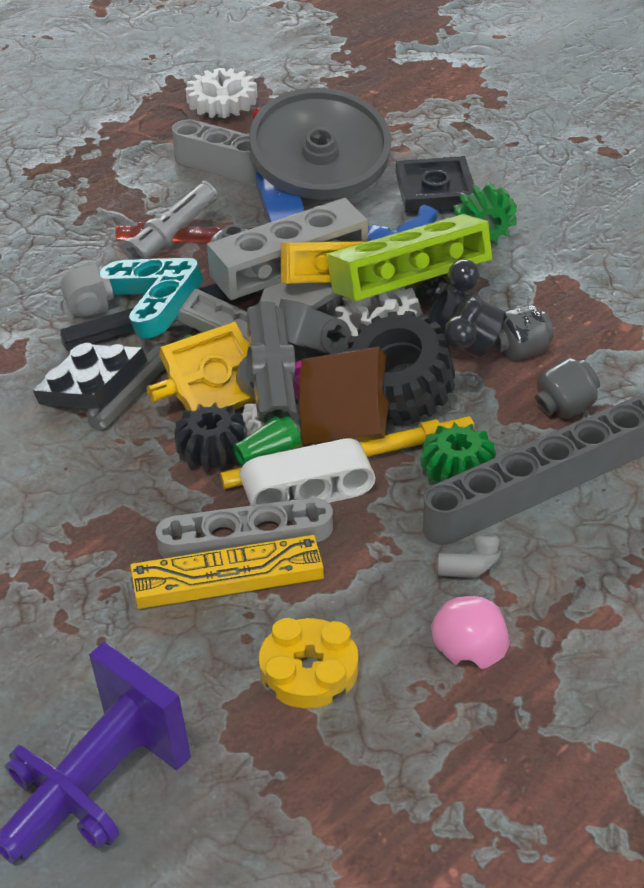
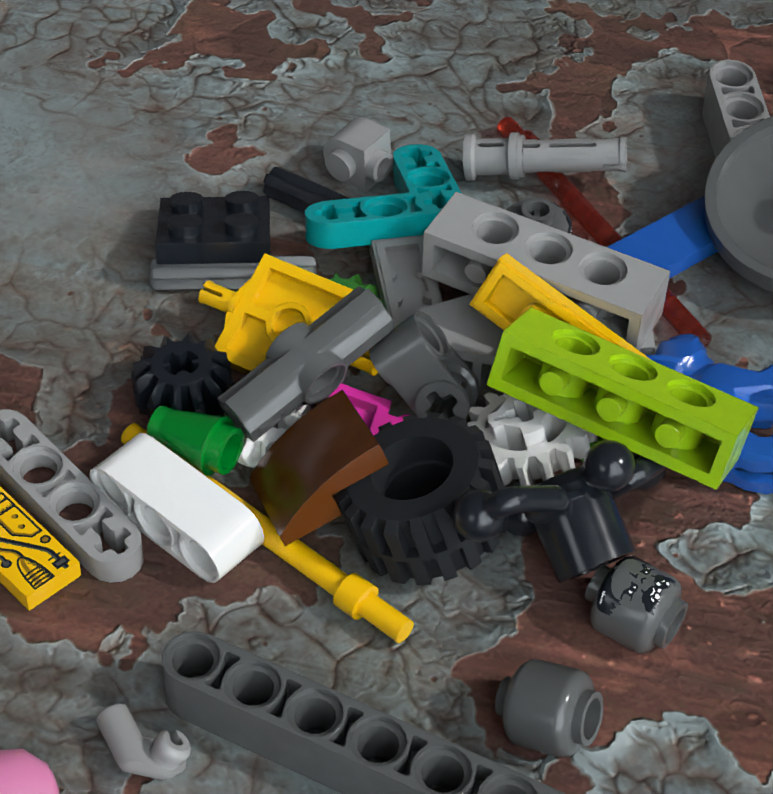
camera: 55 degrees right, 5 degrees up
green gear [421,422,496,485] -> none

